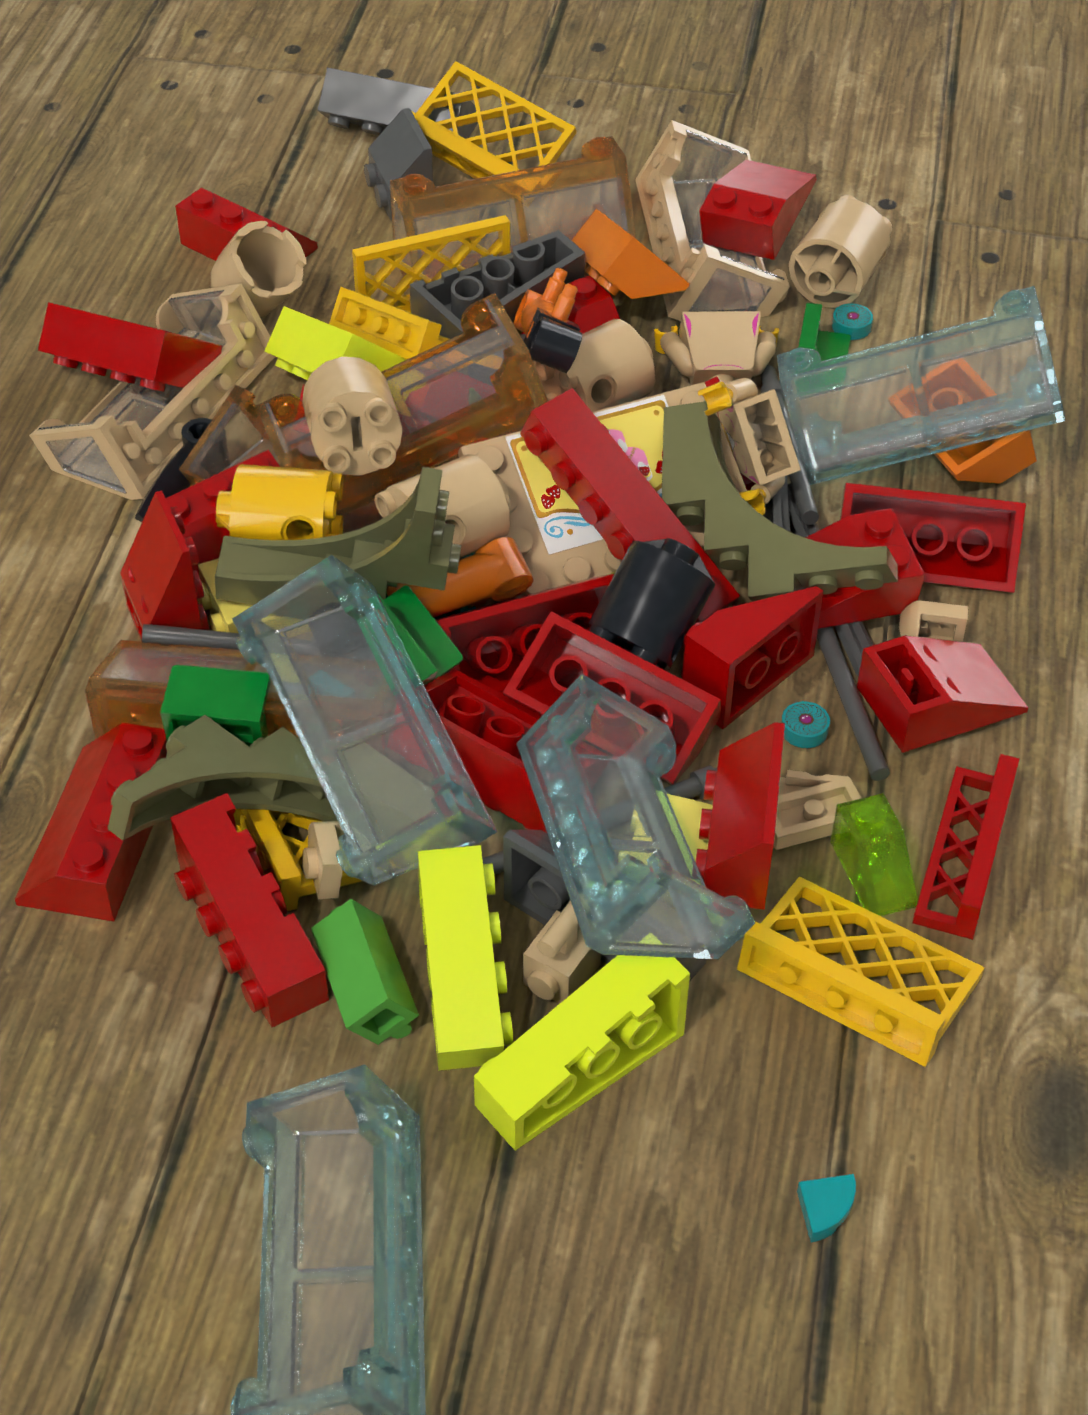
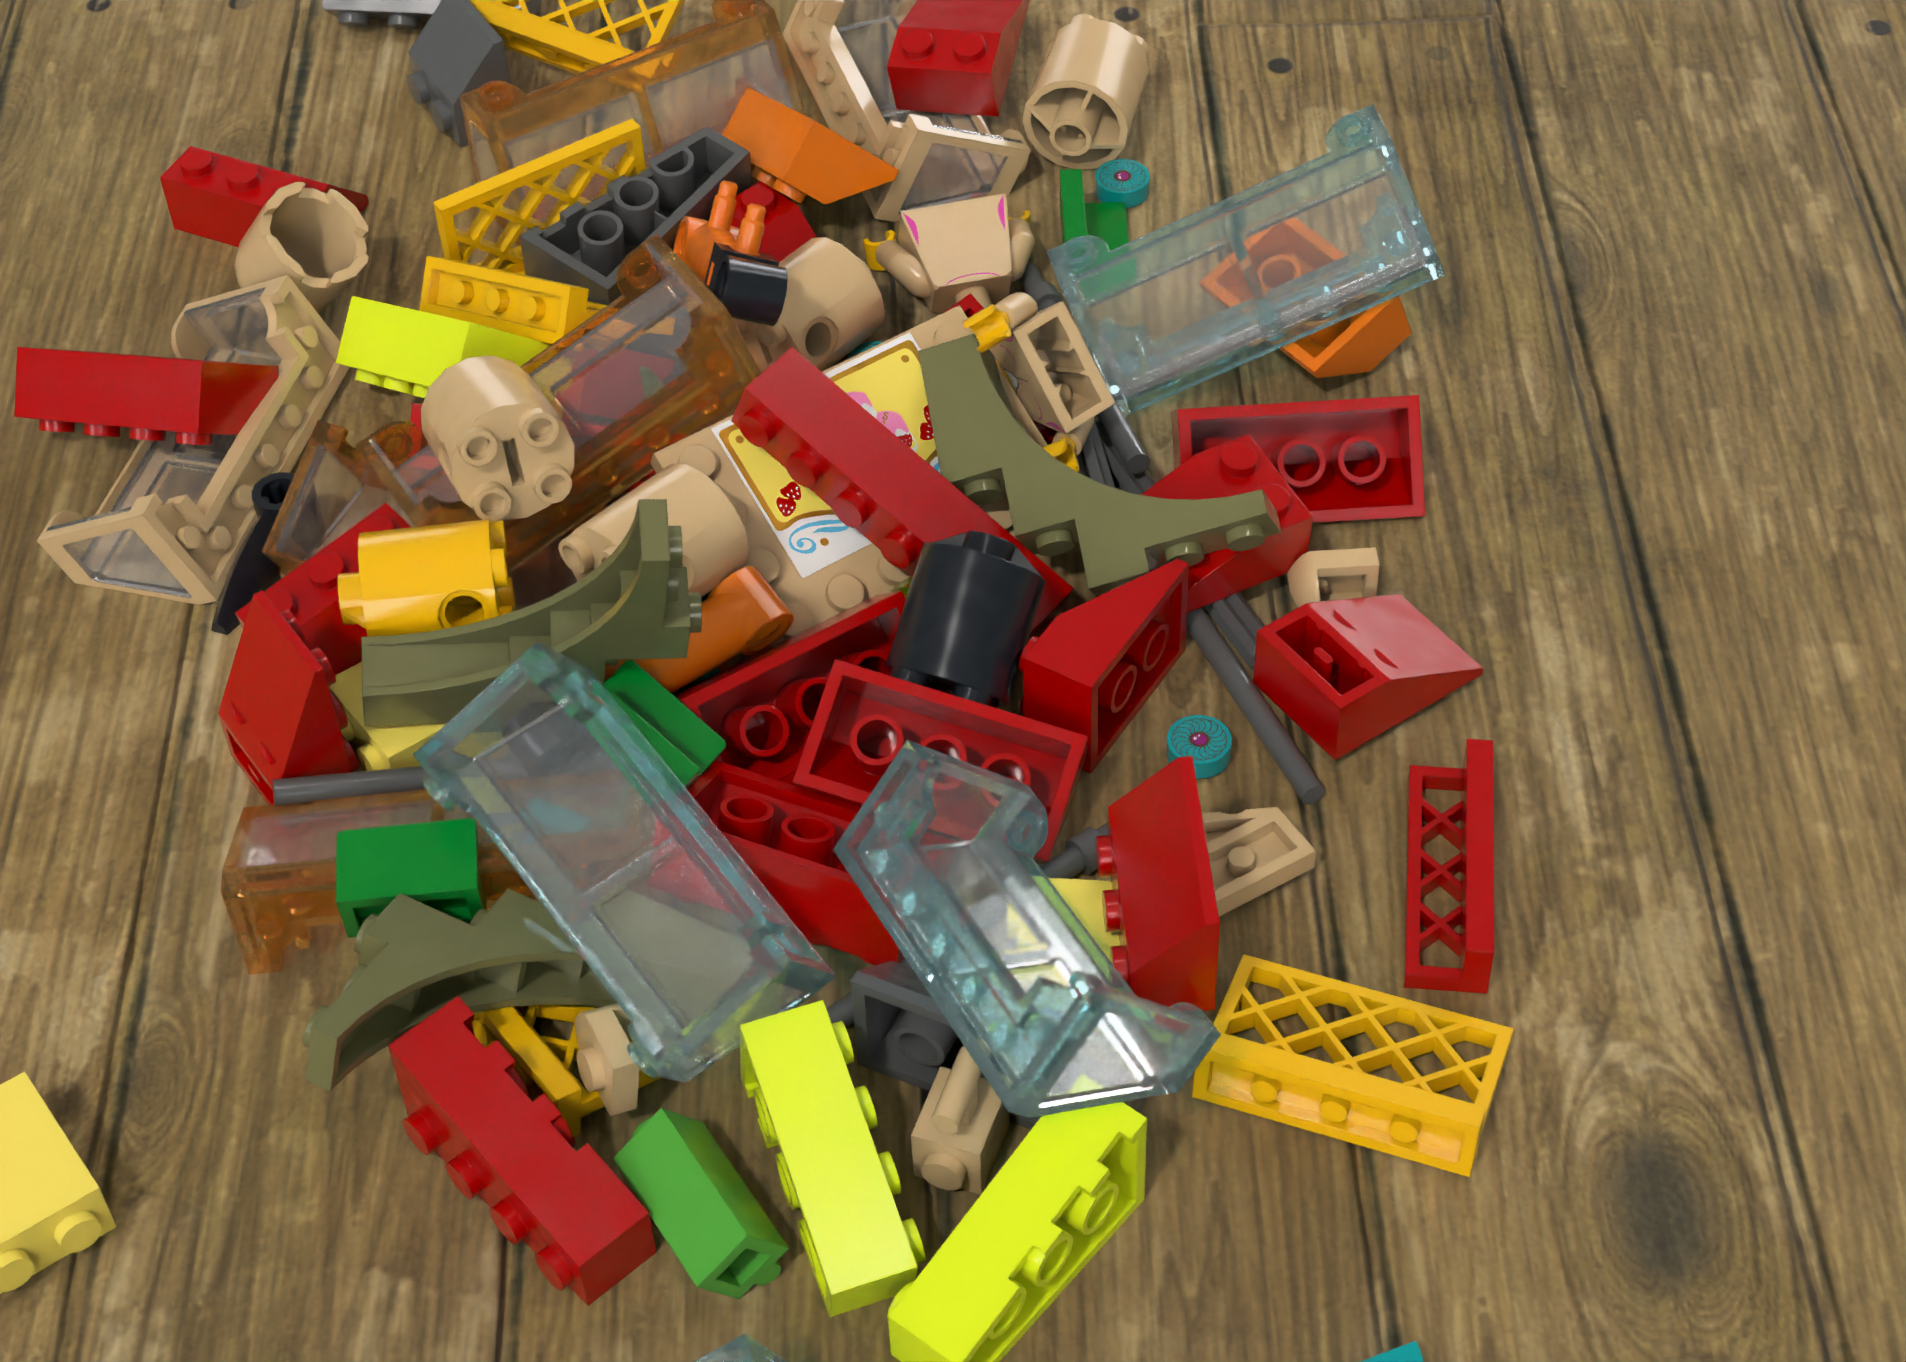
camera: 10 degrees left, 0 degrees up
red slope [15,722,167,922] -> none
clear neon green slope [830,793,918,916] -> none

